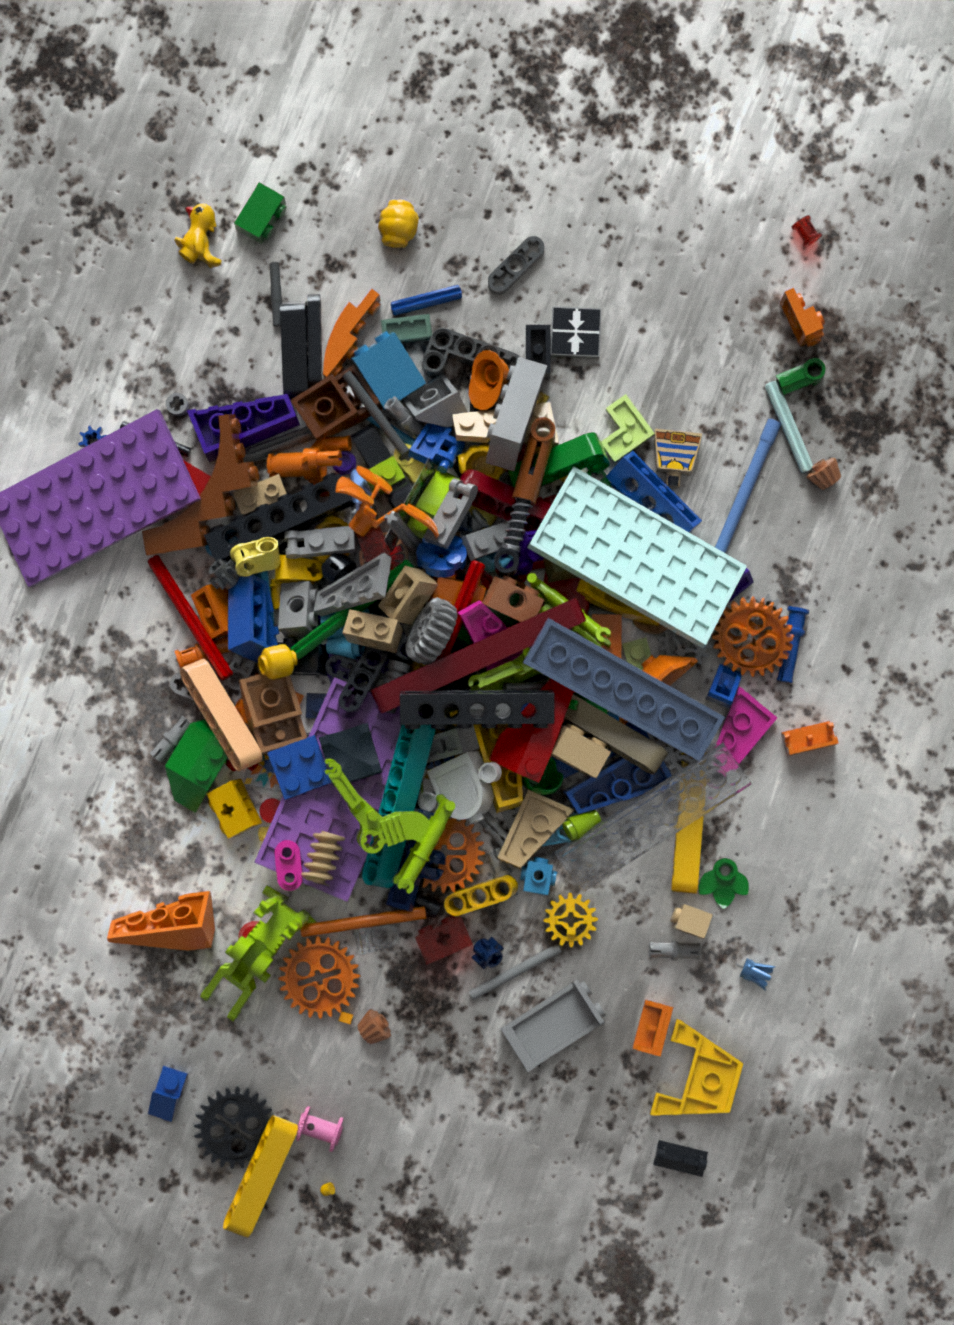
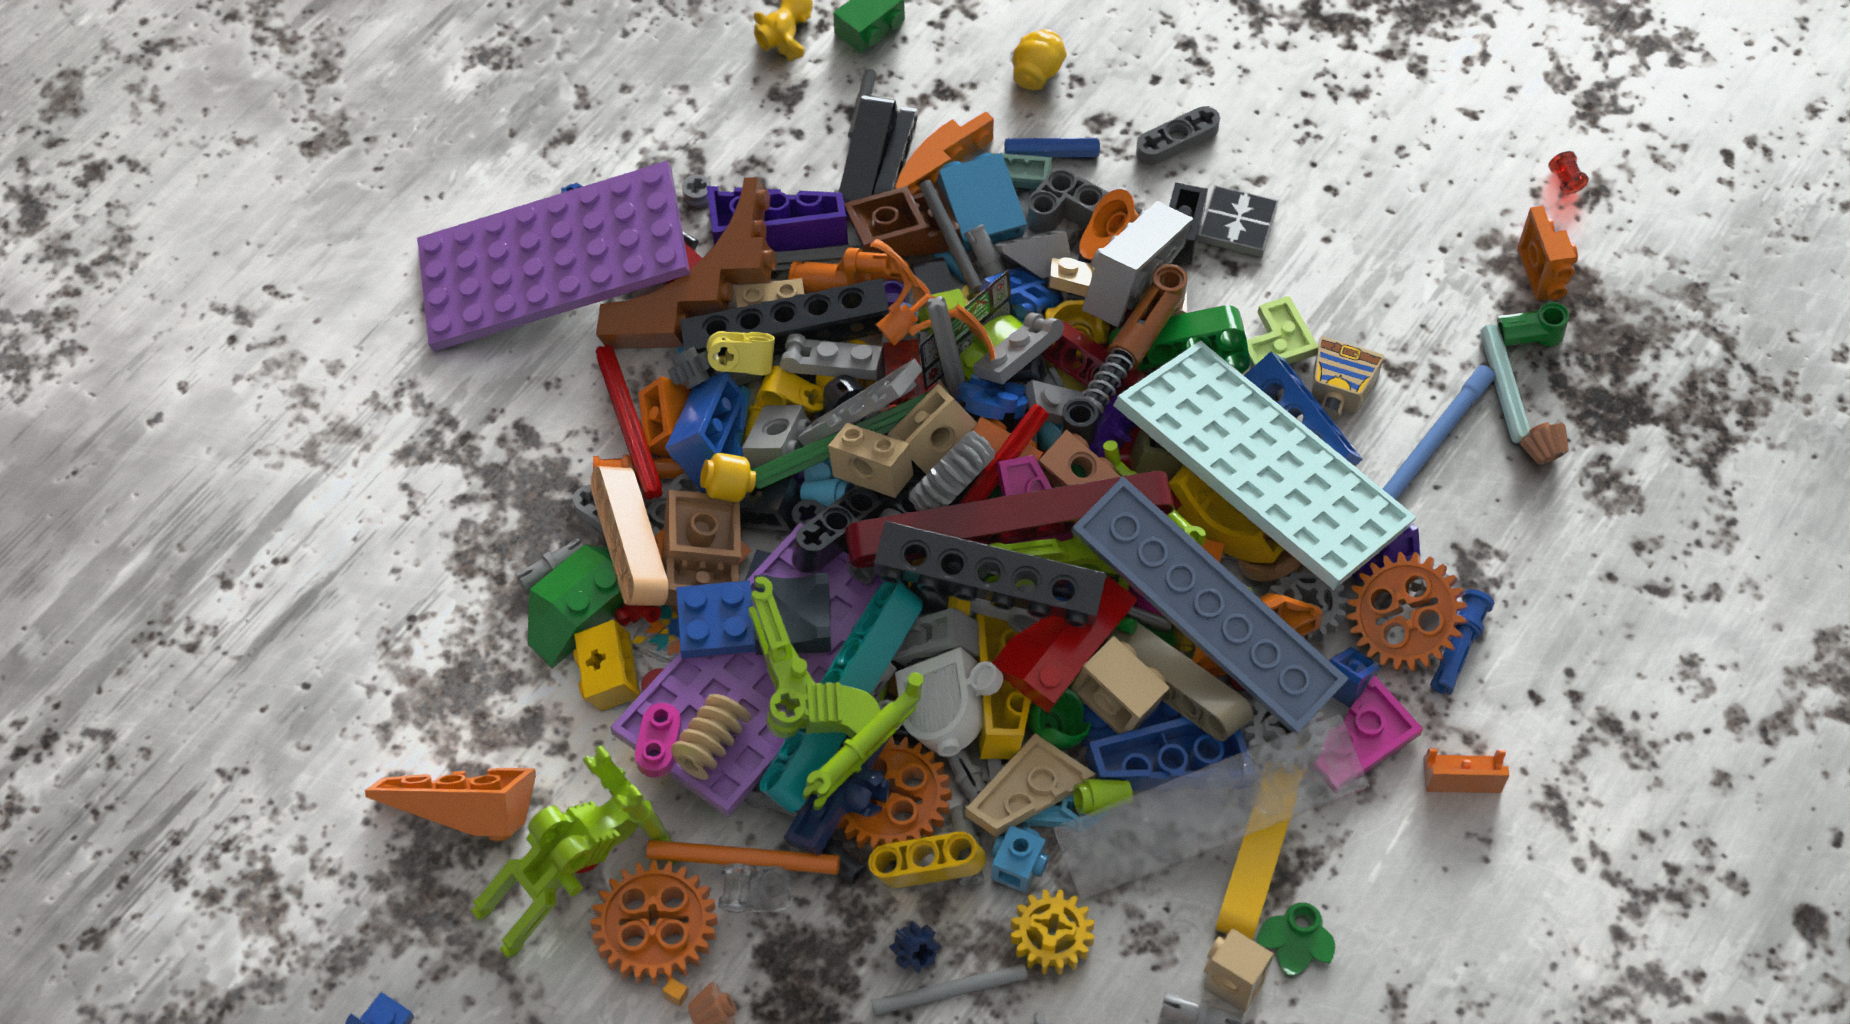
camera: 10 degrees right, 25 degrees down
clear red brick [415,915,473,965] -> none

